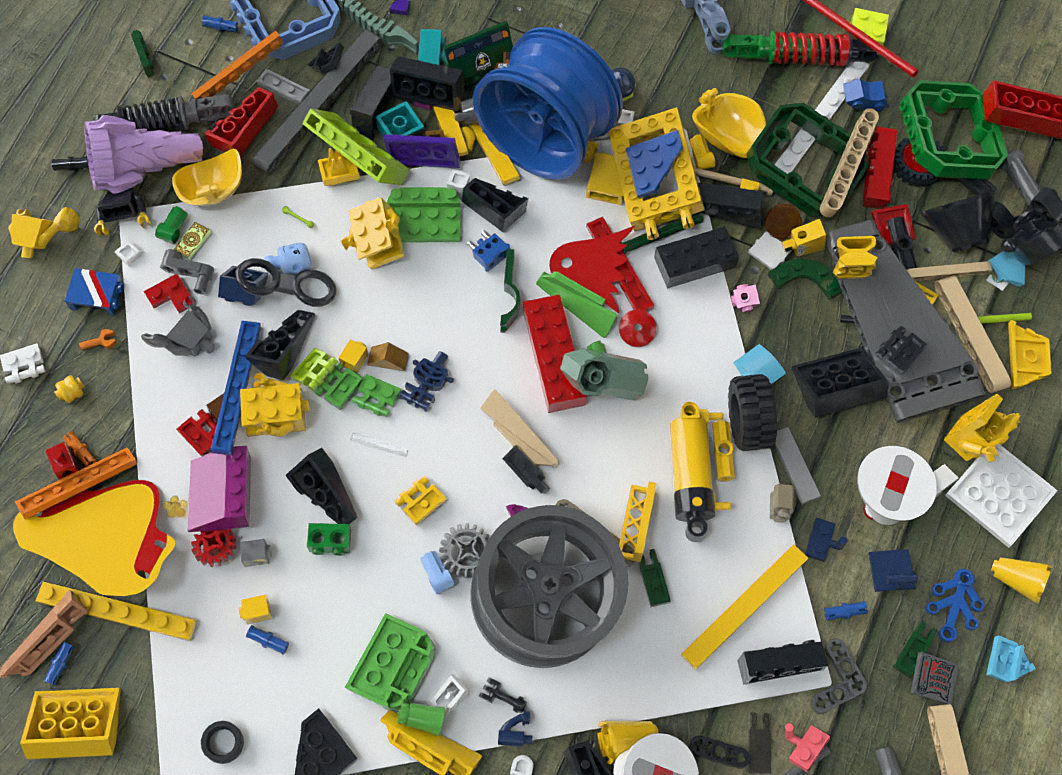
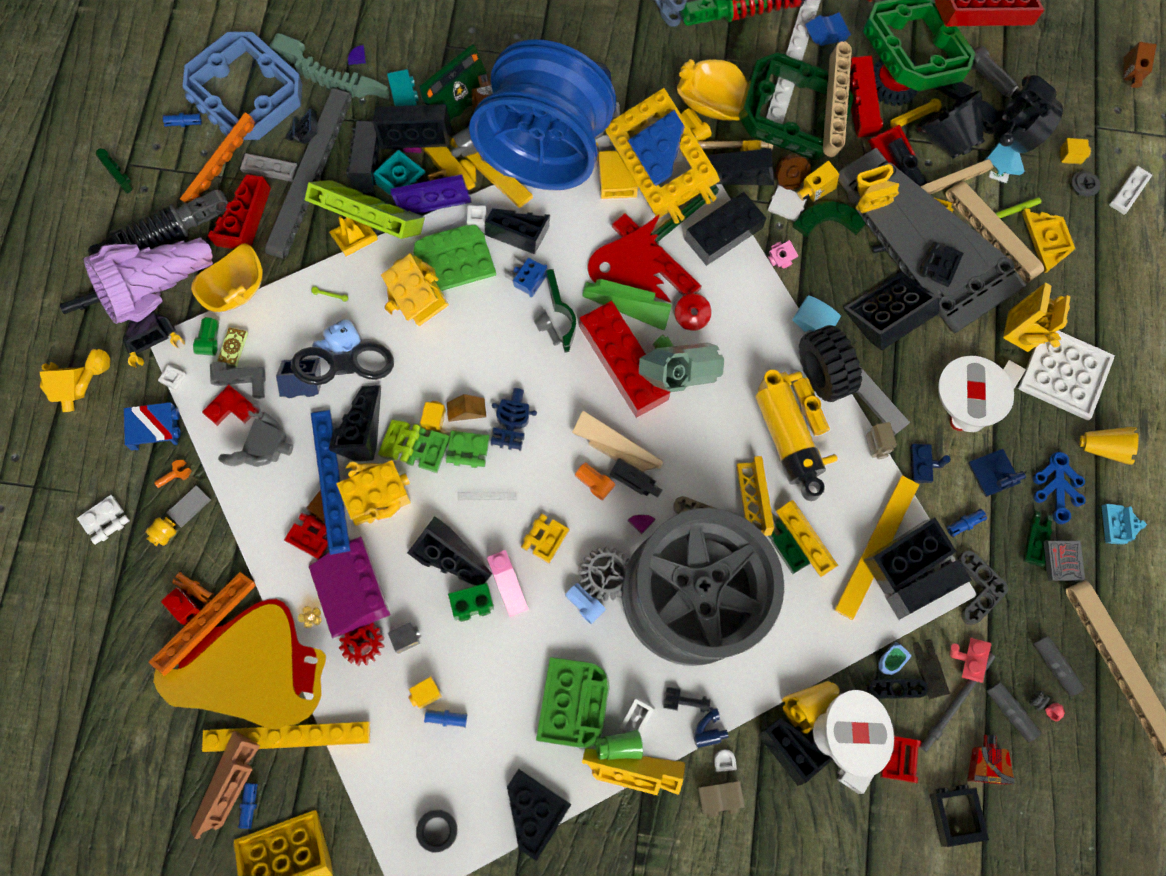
camera: 20 degrees left, 5 degrees up
none -> light grey tile [167,486,211,528]
none -> slope [487,550,528,617]
none -> dark grey bar [534,311,562,346]
none -> orange piece [575,462,616,500]
none -> yellow plate [776,500,838,577]
none -> black brick [864,517,957,594]
none -> rock [879,642,911,675]
none -> yellow axle [890,99,942,128]

